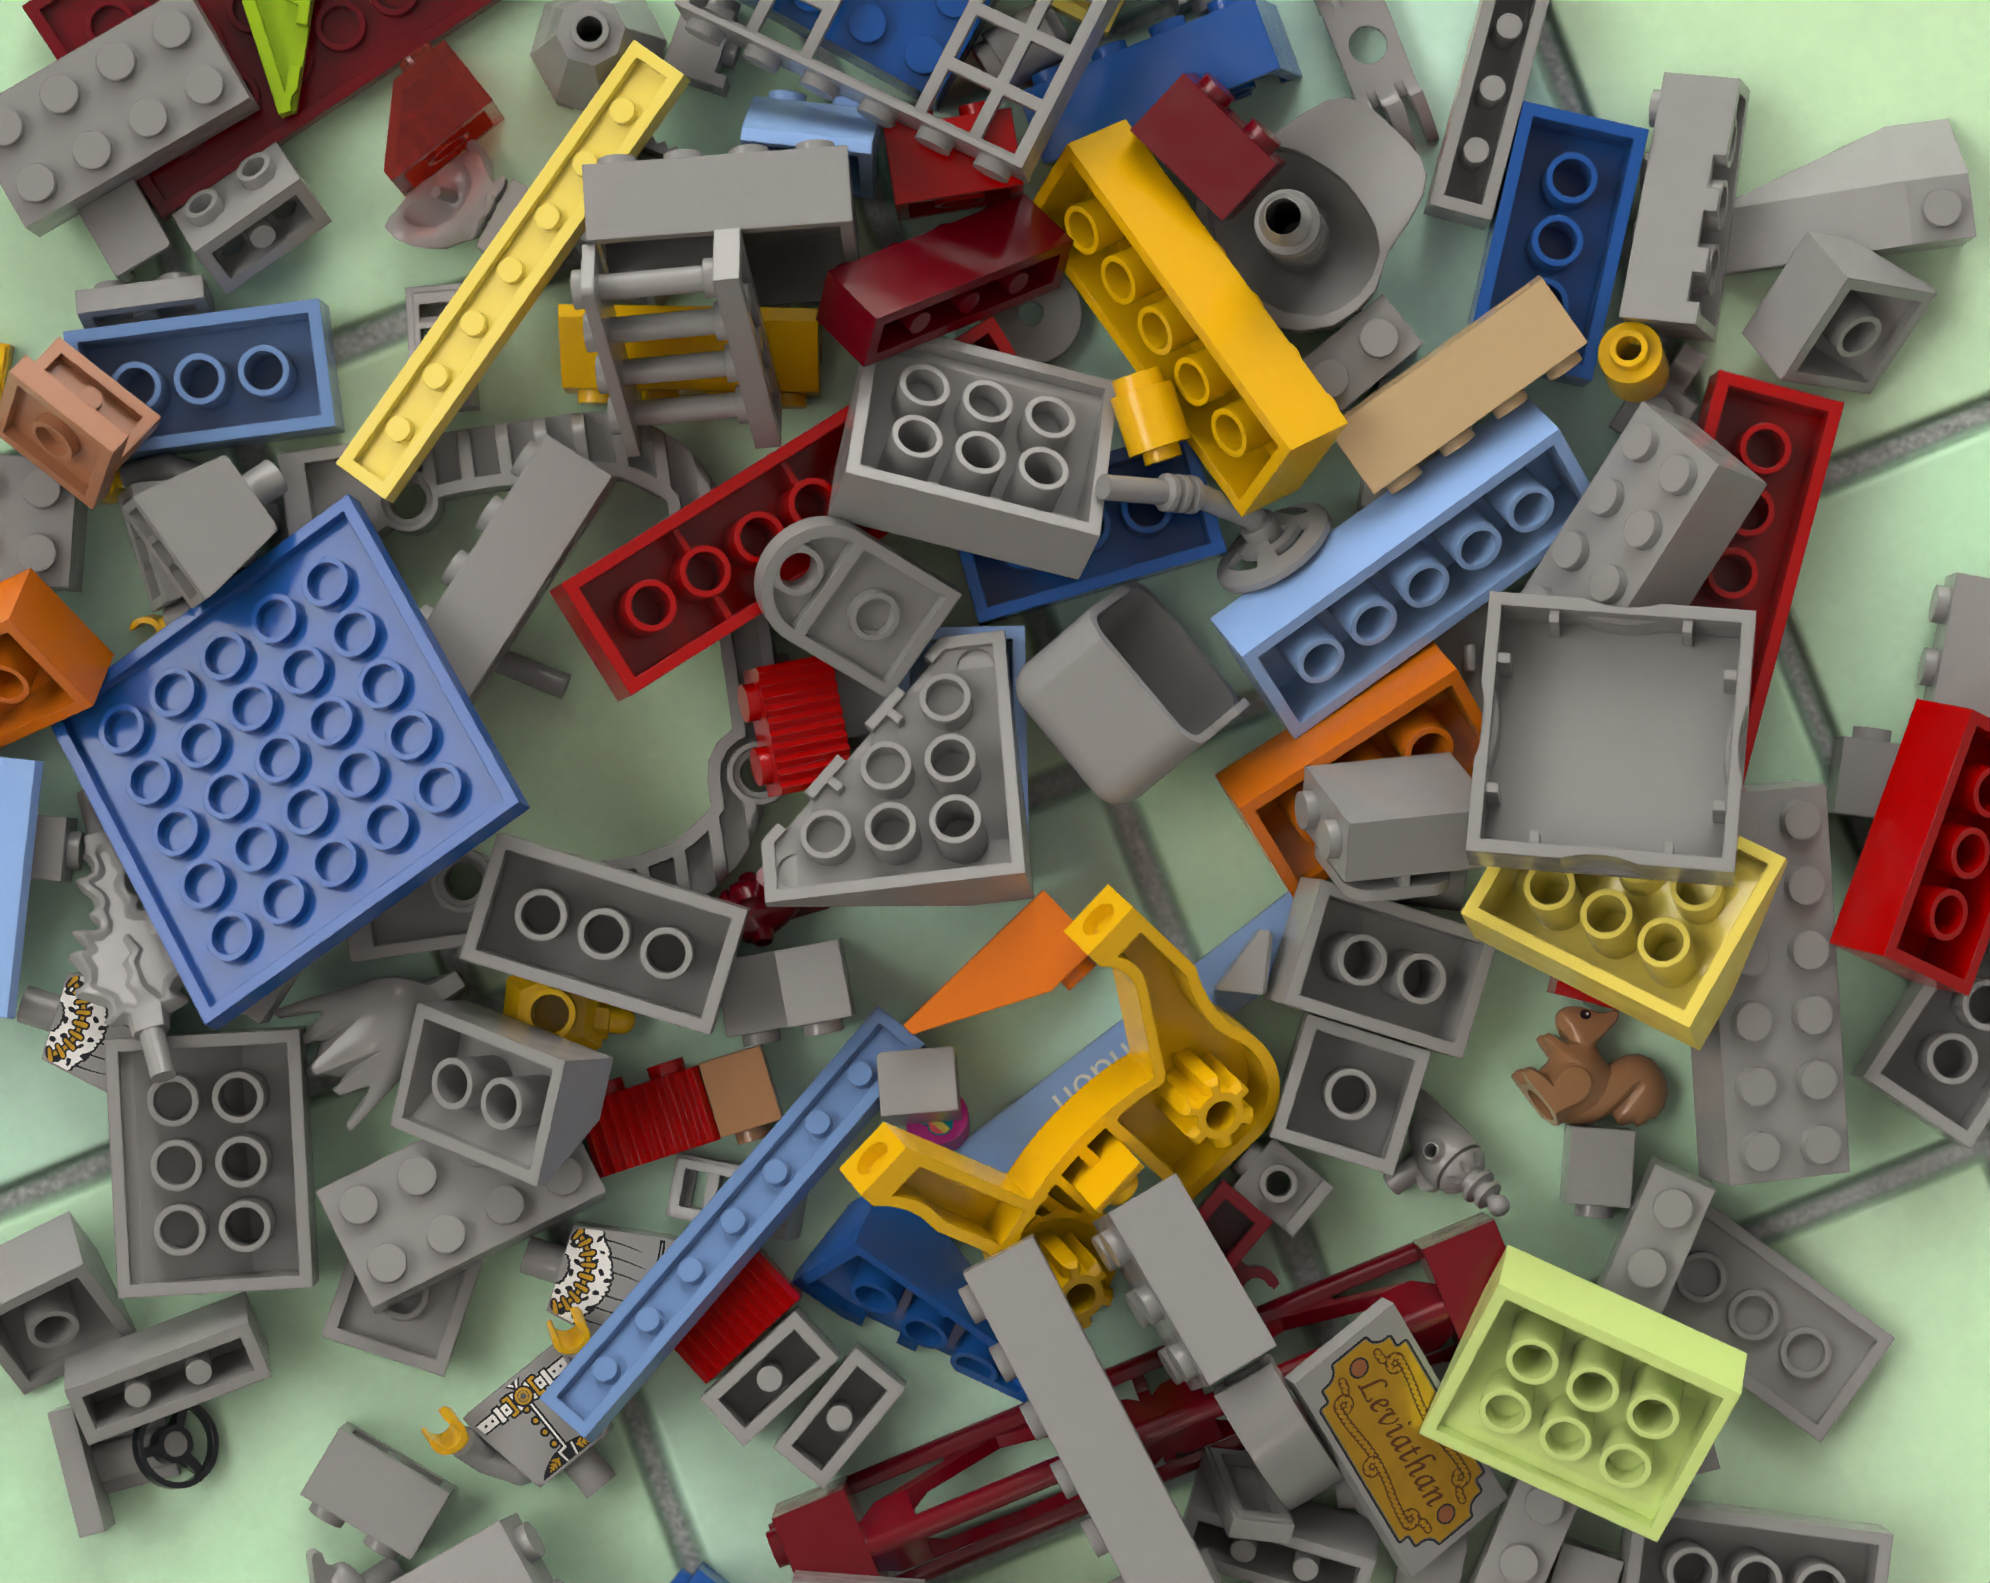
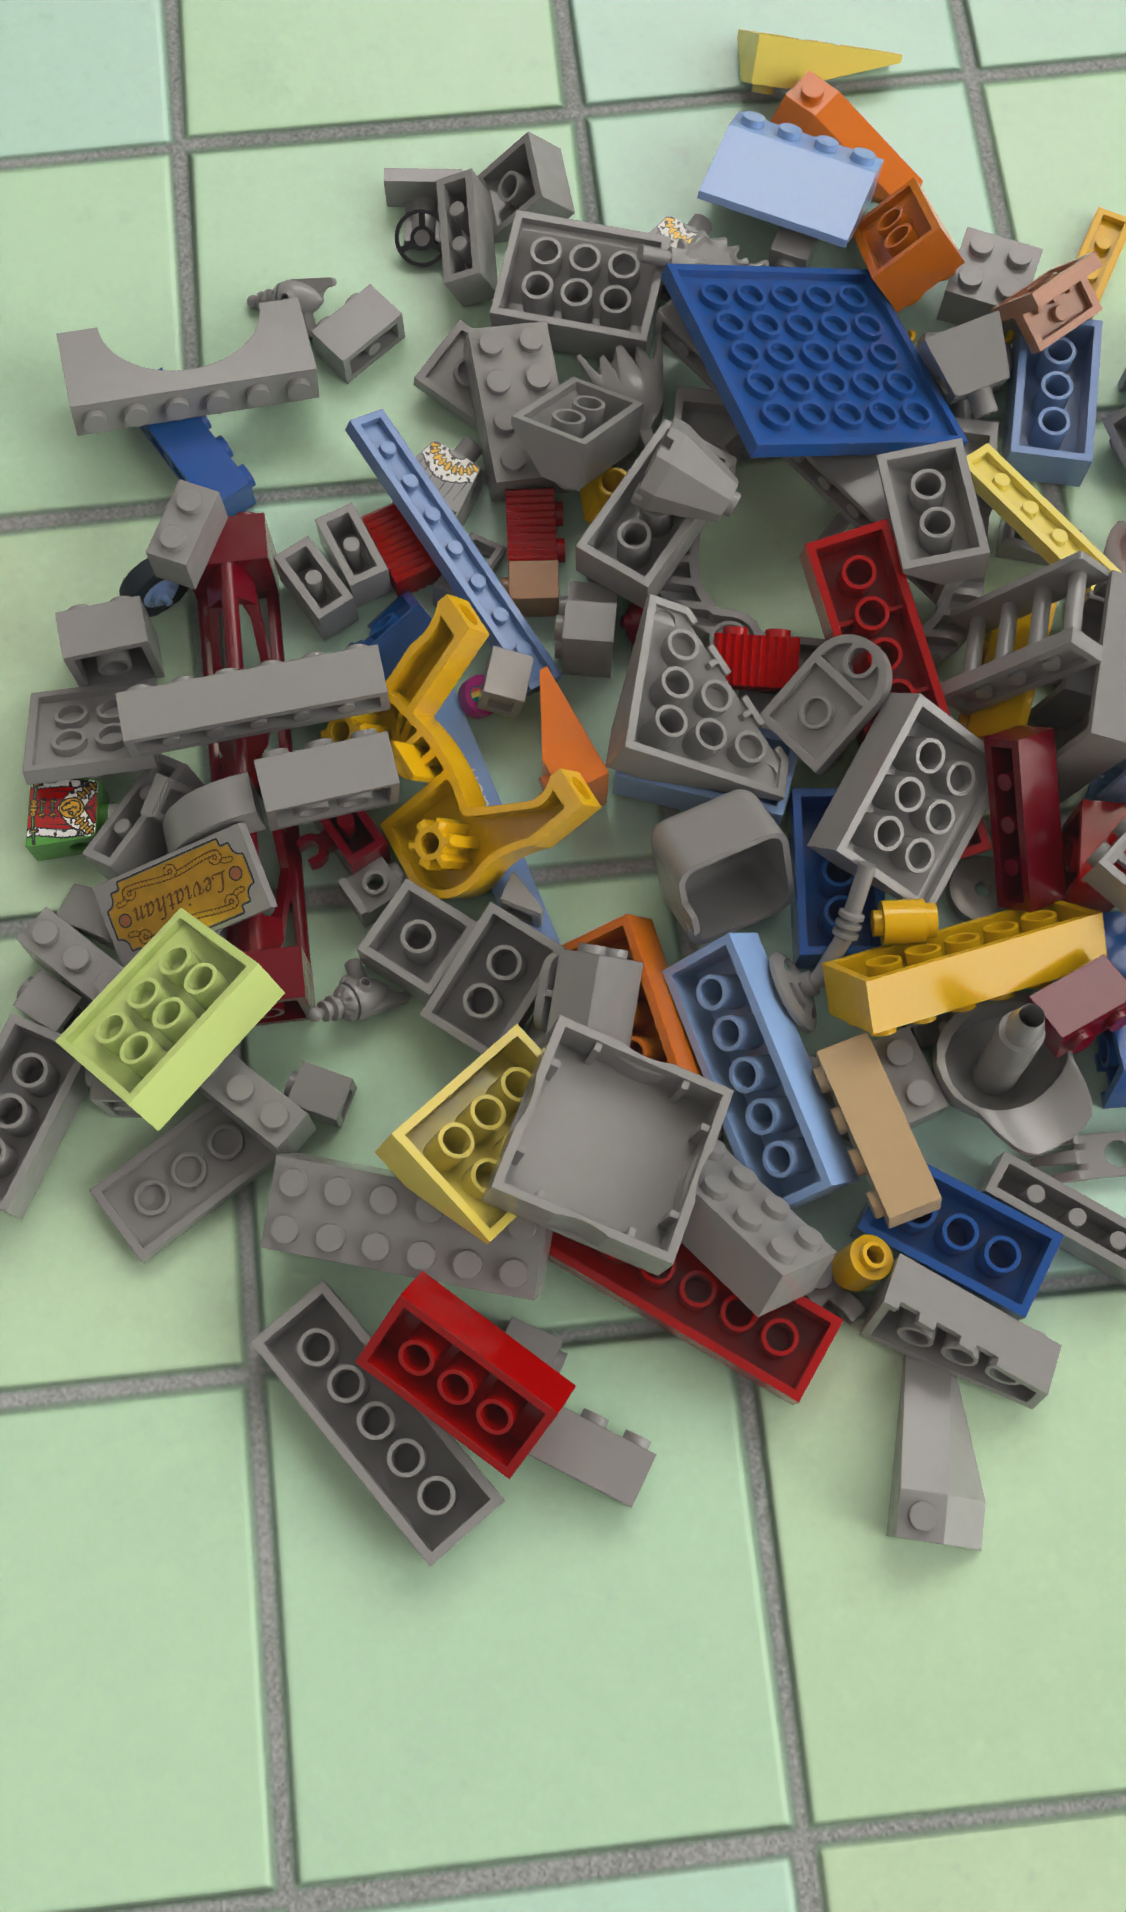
camera: 105 degrees right, 15 degrees down
light grey plate [75,272,215,329] -> none
torso [422,1307,616,1498] -> none
medium nougat animal [1511,1006,1668,1127] -> none
light grey slope [1742,231,1937,394] -> none
none -> light grey cone [630,417,742,523]
none -> light grey slope [876,438,990,585]

